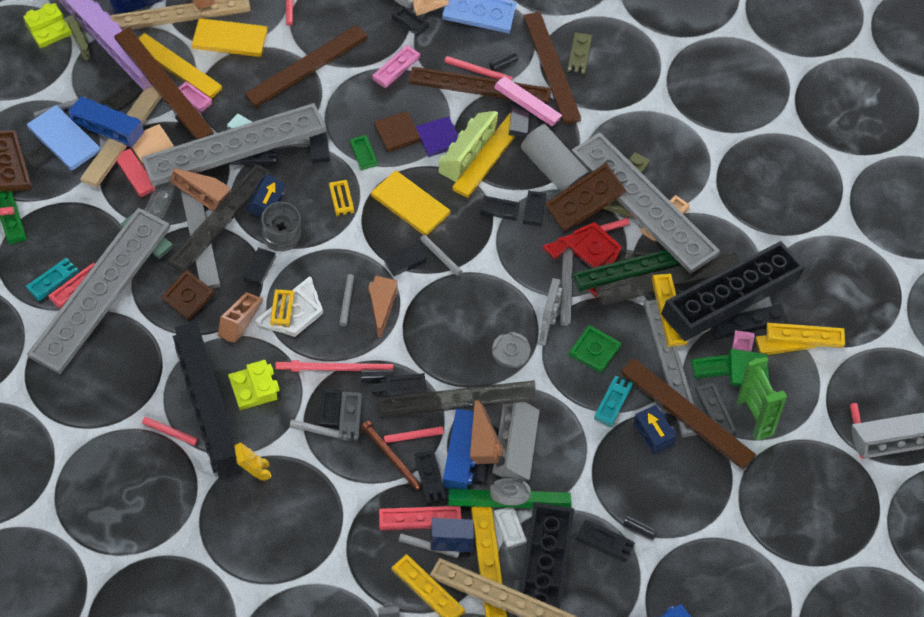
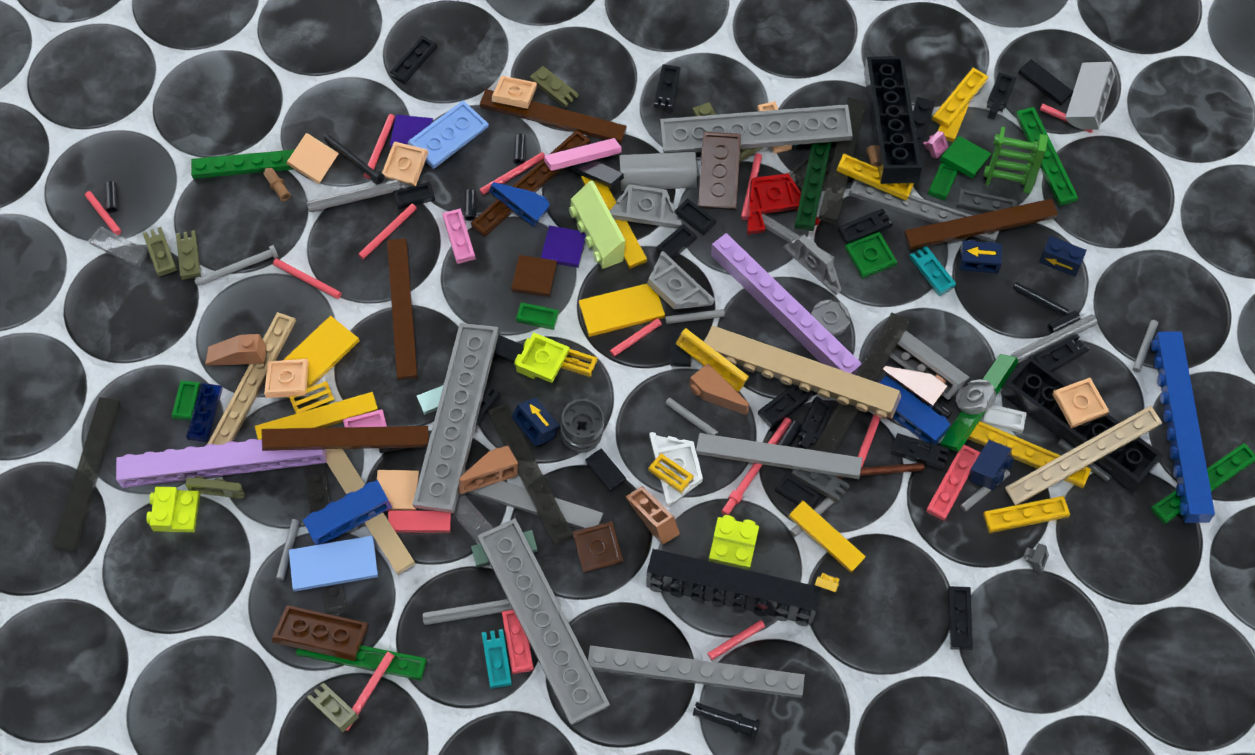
camera: 55 degrees left, 5 degrees up
none -> light nougat tile [264,359,309,398]
none -> yellow tile [289,381,334,414]
none -> coral bar [358,204,417,260]
none -> light grey axle [423,599,513,625]
none -> black axle [464,189,476,221]
none -> blue slope [489,182,550,227]
none -> light nougat tile [492,76,537,109]
none -> neon yellow plate [514,332,570,383]
none -> light grey plate [588,645,805,698]
none -> light grey wing [610,184,681,229]
none -> coral bar [610,318,662,357]
none -> light grey wing [647,252,715,309]
none -> black hinge [653,64,681,110]
none -> yellow tile [676,328,749,392]
none -> black pin [693,702,760,739]
none -> light grey tile [696,433,863,479]
none -> tan brick [705,325,901,419]
none -> lavender brick [711,233,862,376]
none -> black hinge [758,384,812,428]
none -> yellow tile [788,501,866,573]
none -> black hinge [838,209,893,245]
none -> black tile [948,586,973,650]
none -> black hinge [987,72,1017,120]
none -> light grey axle [1011,315,1097,363]
none -> black bar [1013,282,1069,316]
none -> green plate [1015,107,1078,206]
none -> black tile [1018,59,1073,106]
none -> dark blue brick [1039,236,1087,277]
none -> light nougat tile [1052,378,1109,428]
none -> light grey bar [1132,320,1158,373]

